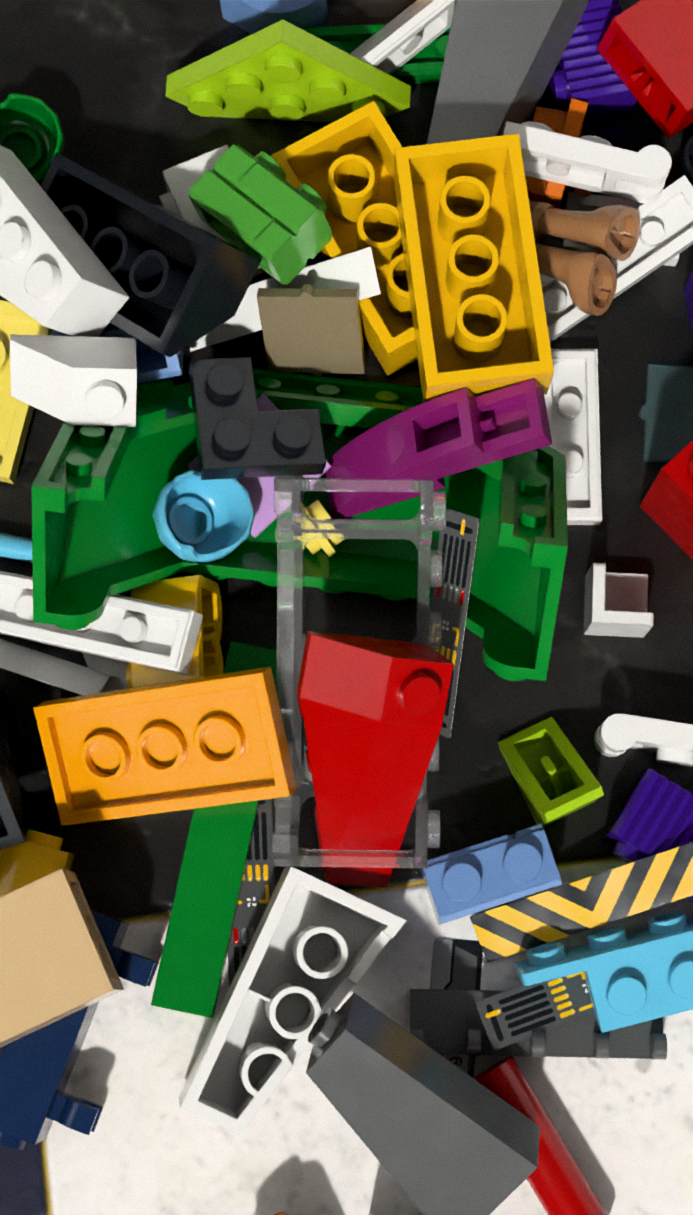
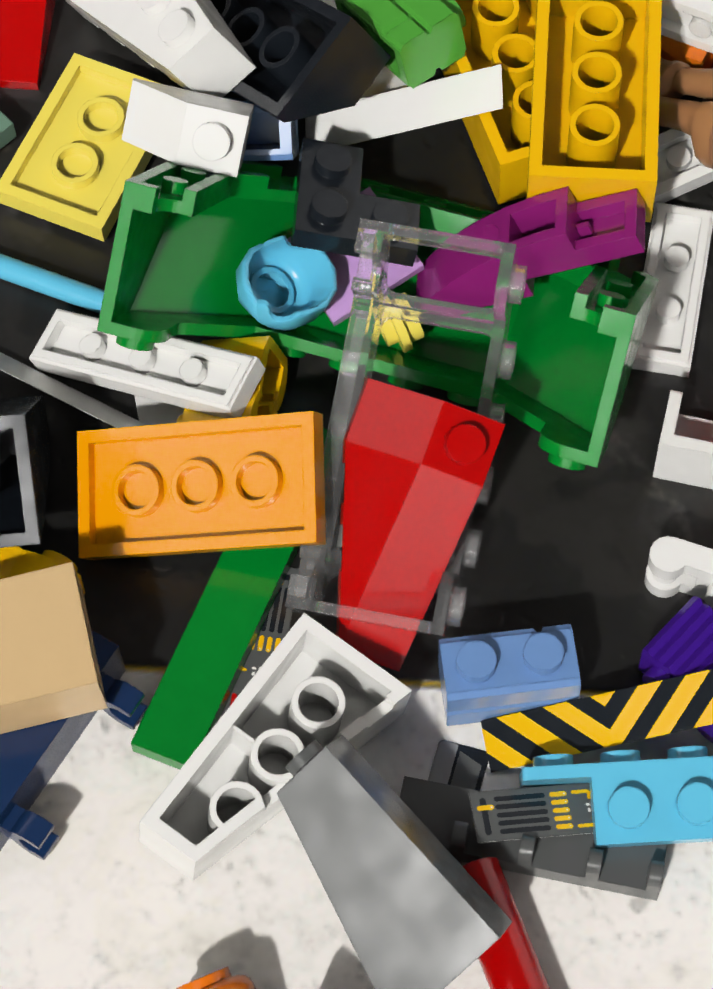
camera: 10 degrees right, 15 degrees down
dark tan piece [257,284,366,376] -> none
dark grey sticker [426,507,480,739] -> none
lime slope [497,717,604,827] -> none

